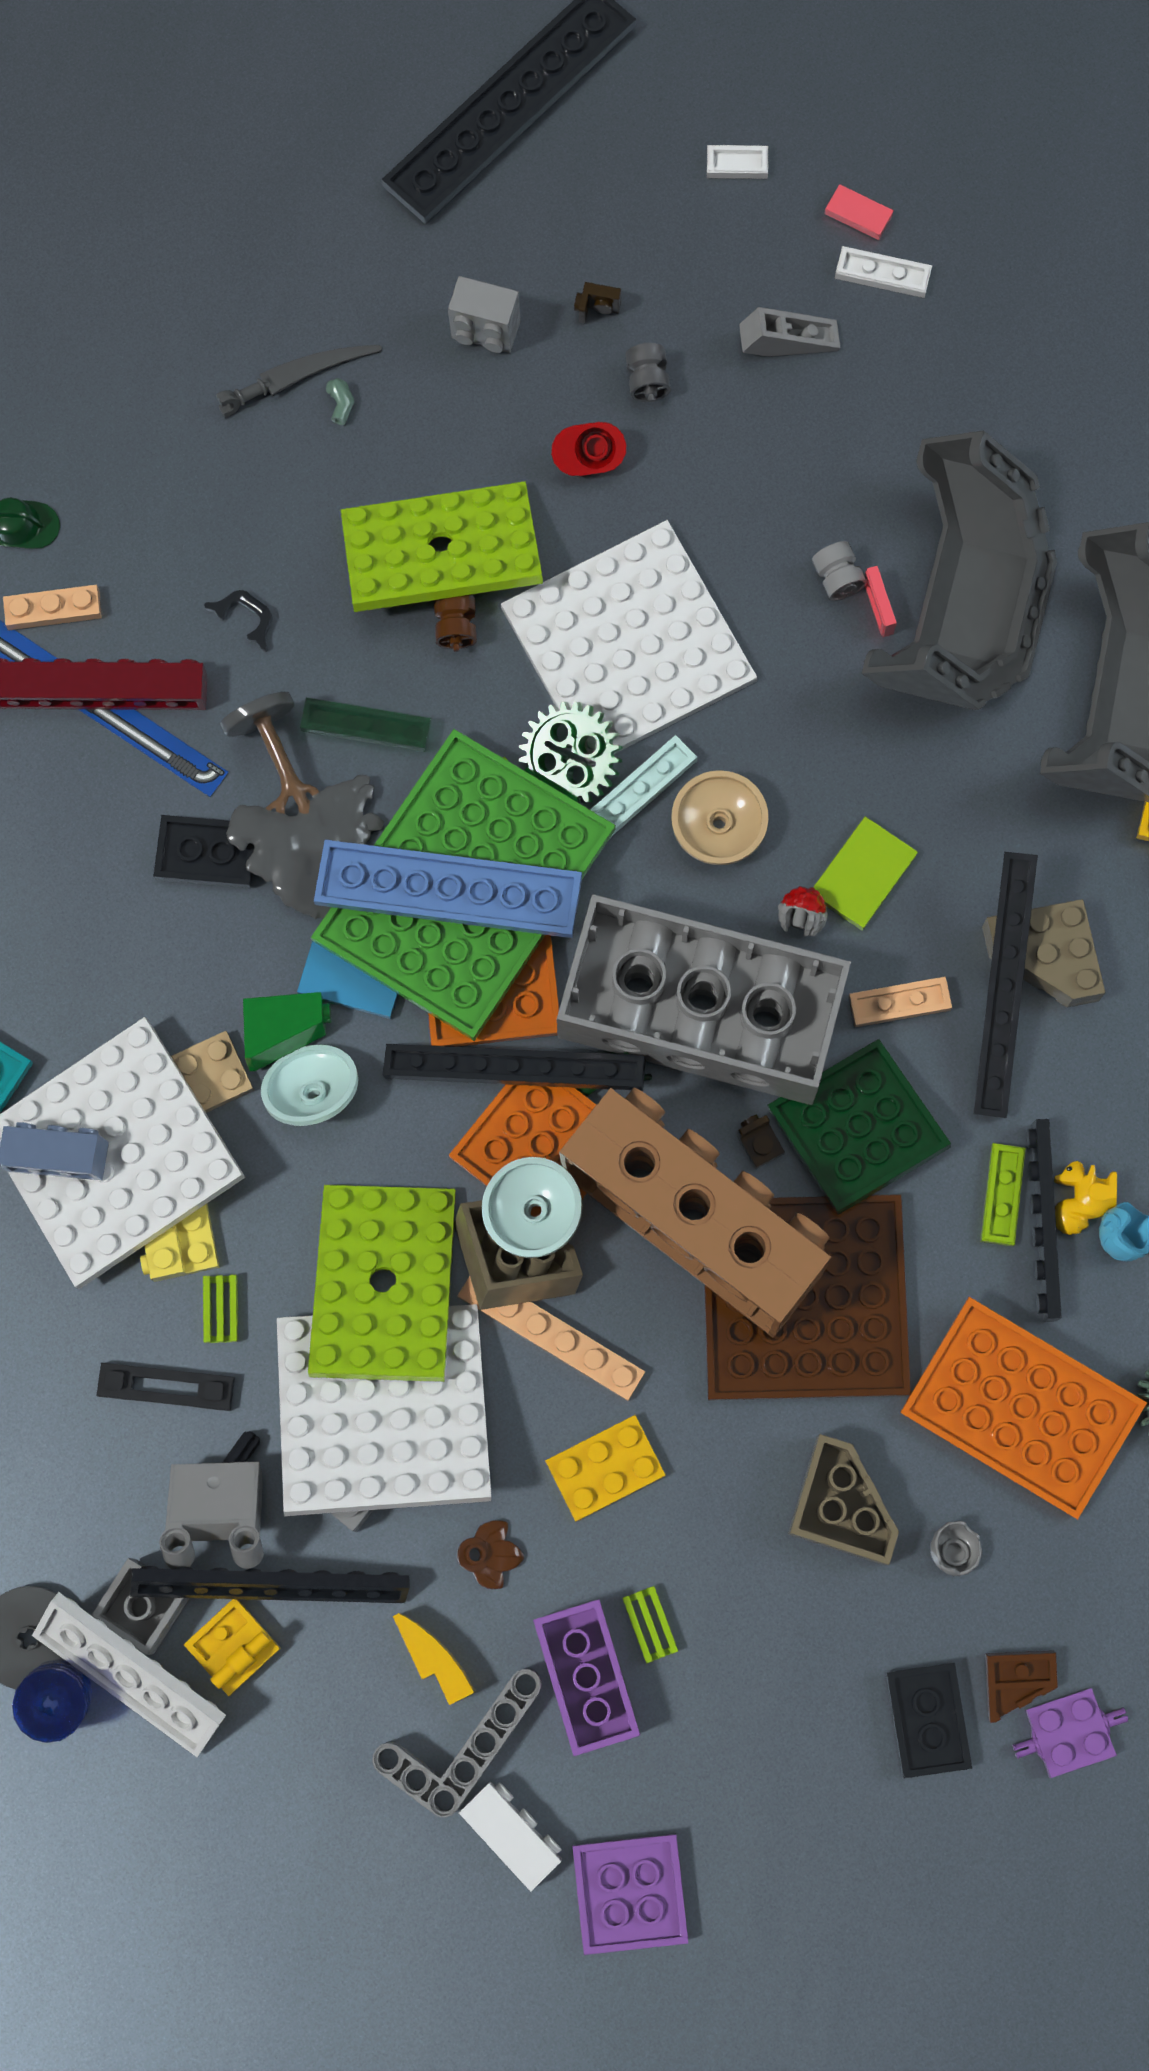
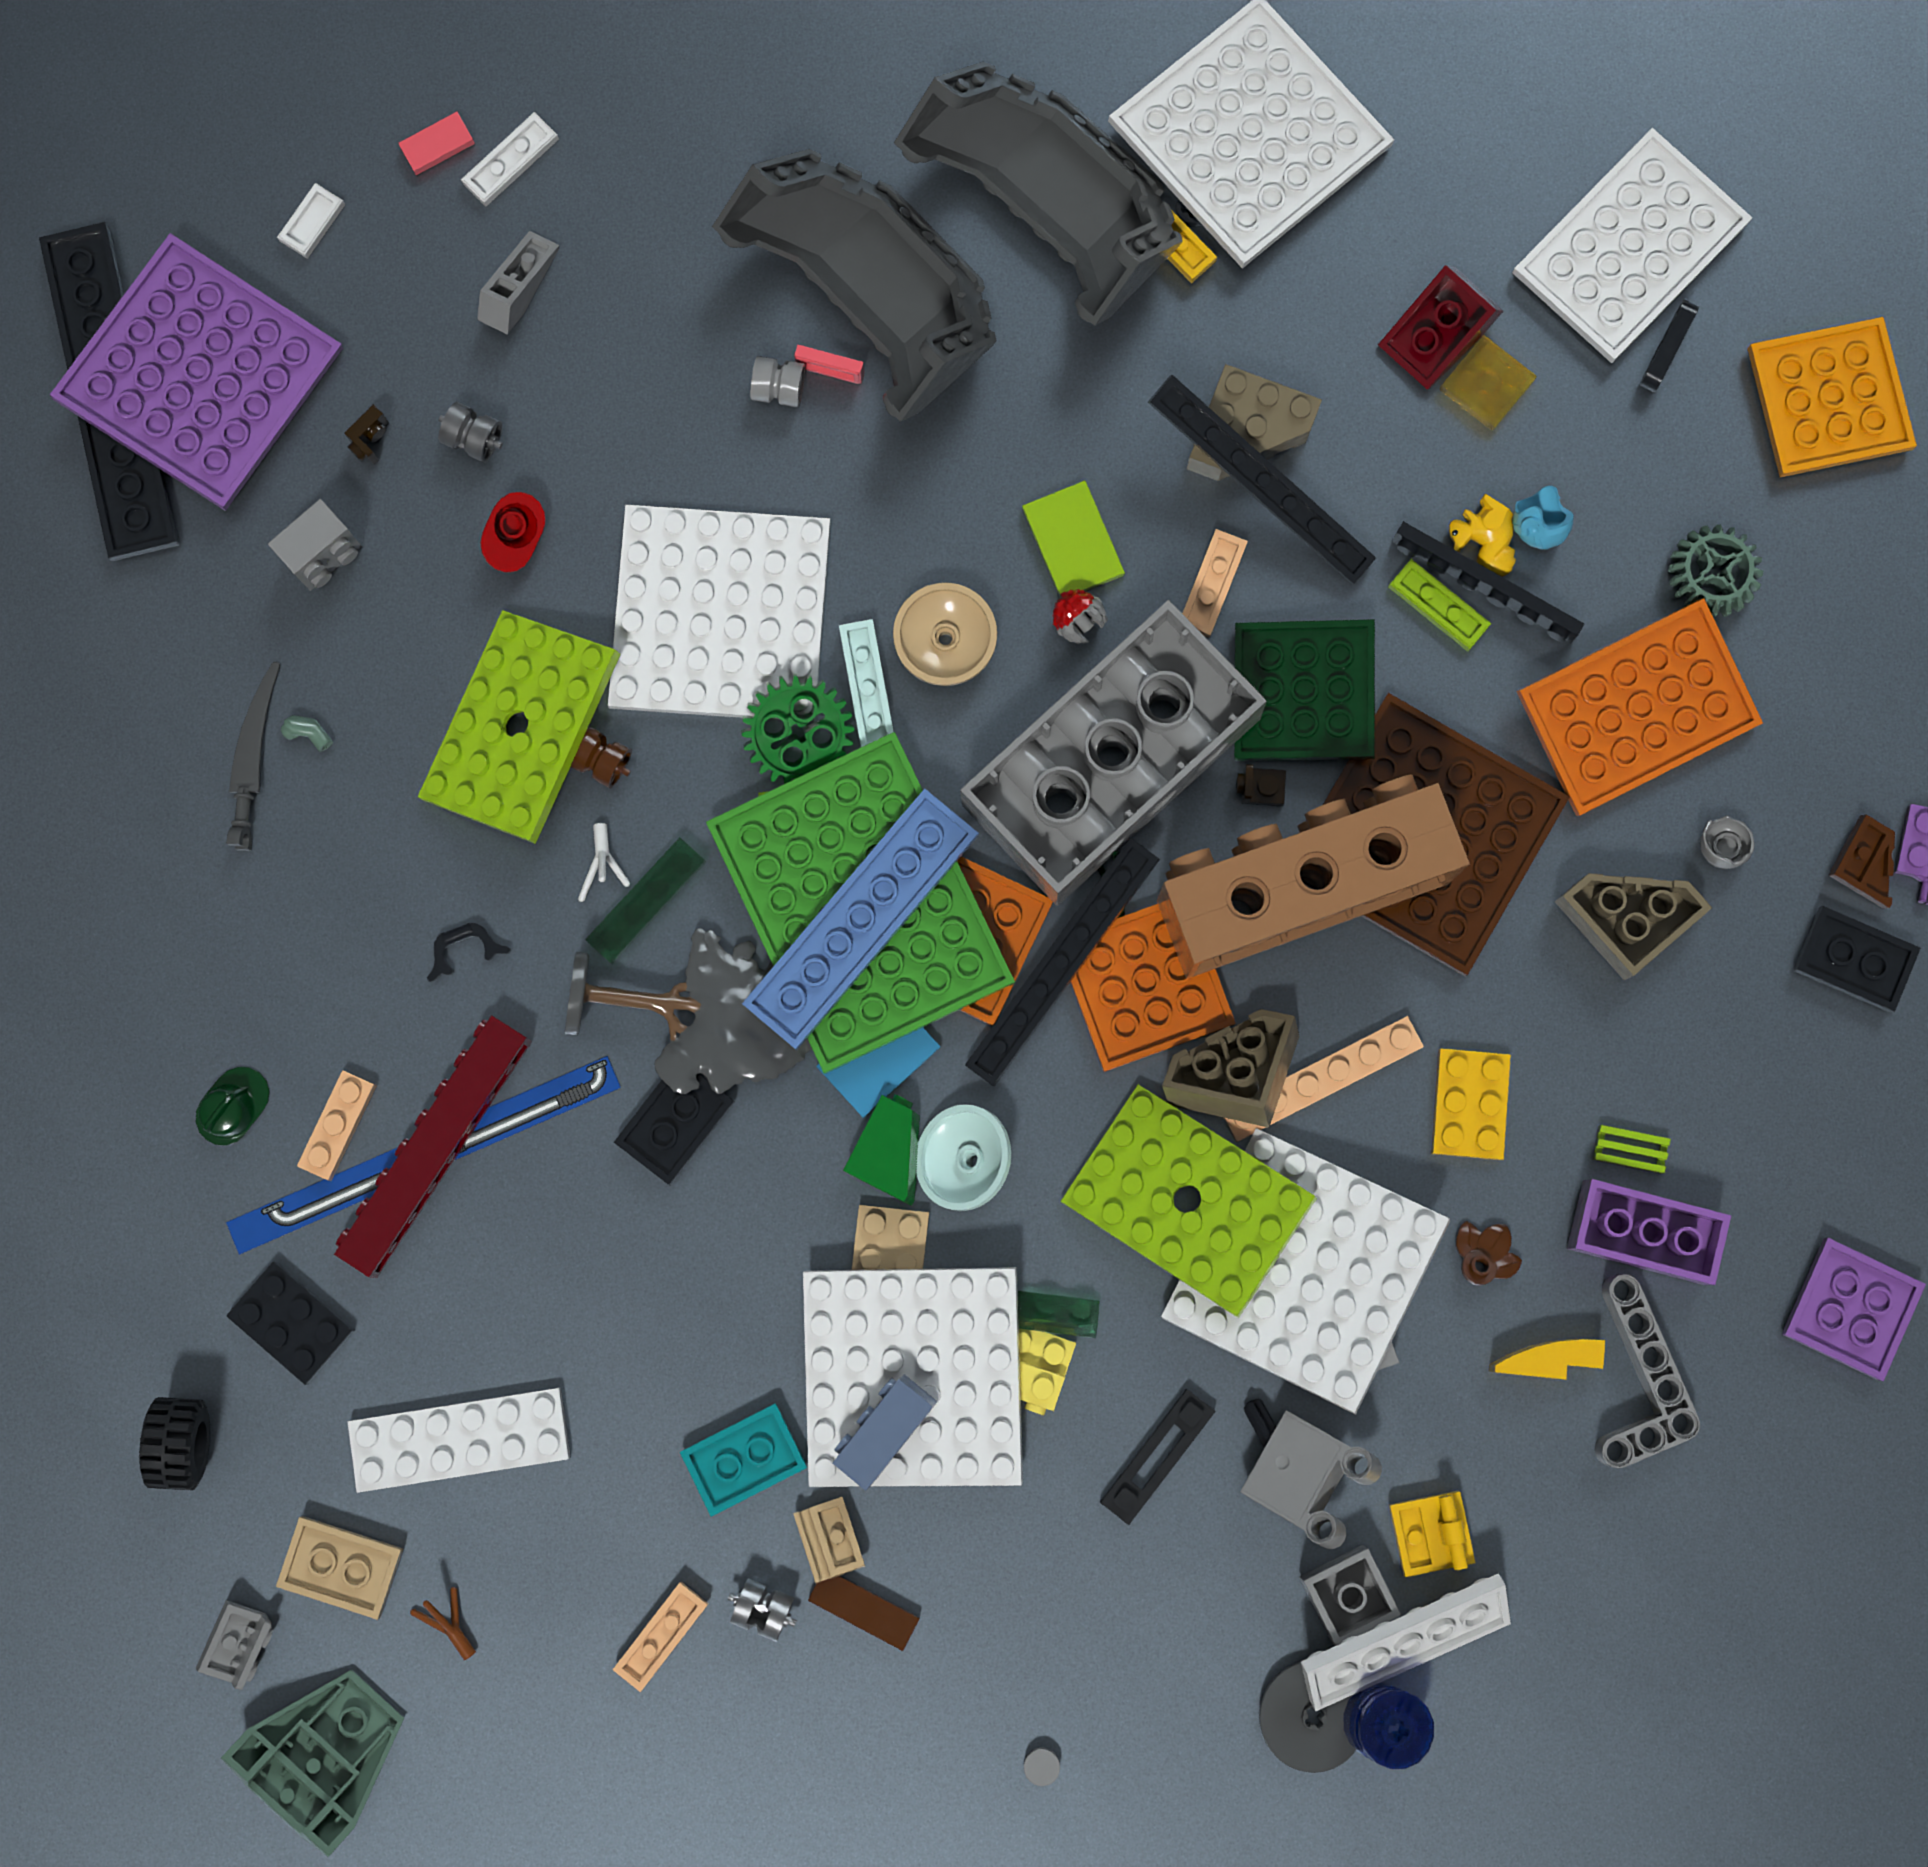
camera: 60 degrees left, 5 degrees up
black plate [130,1566,410,1603] -> none
lime tile [203,1275,238,1344] -> none
white brick [459,1781,562,1892] -> none
light aqua dish [482,1157,583,1258] -> none
none -> medium lavender plate [50,233,343,511]
none -> white plant [578,823,630,902]
none -> clear green plate [1018,1291,1100,1338]

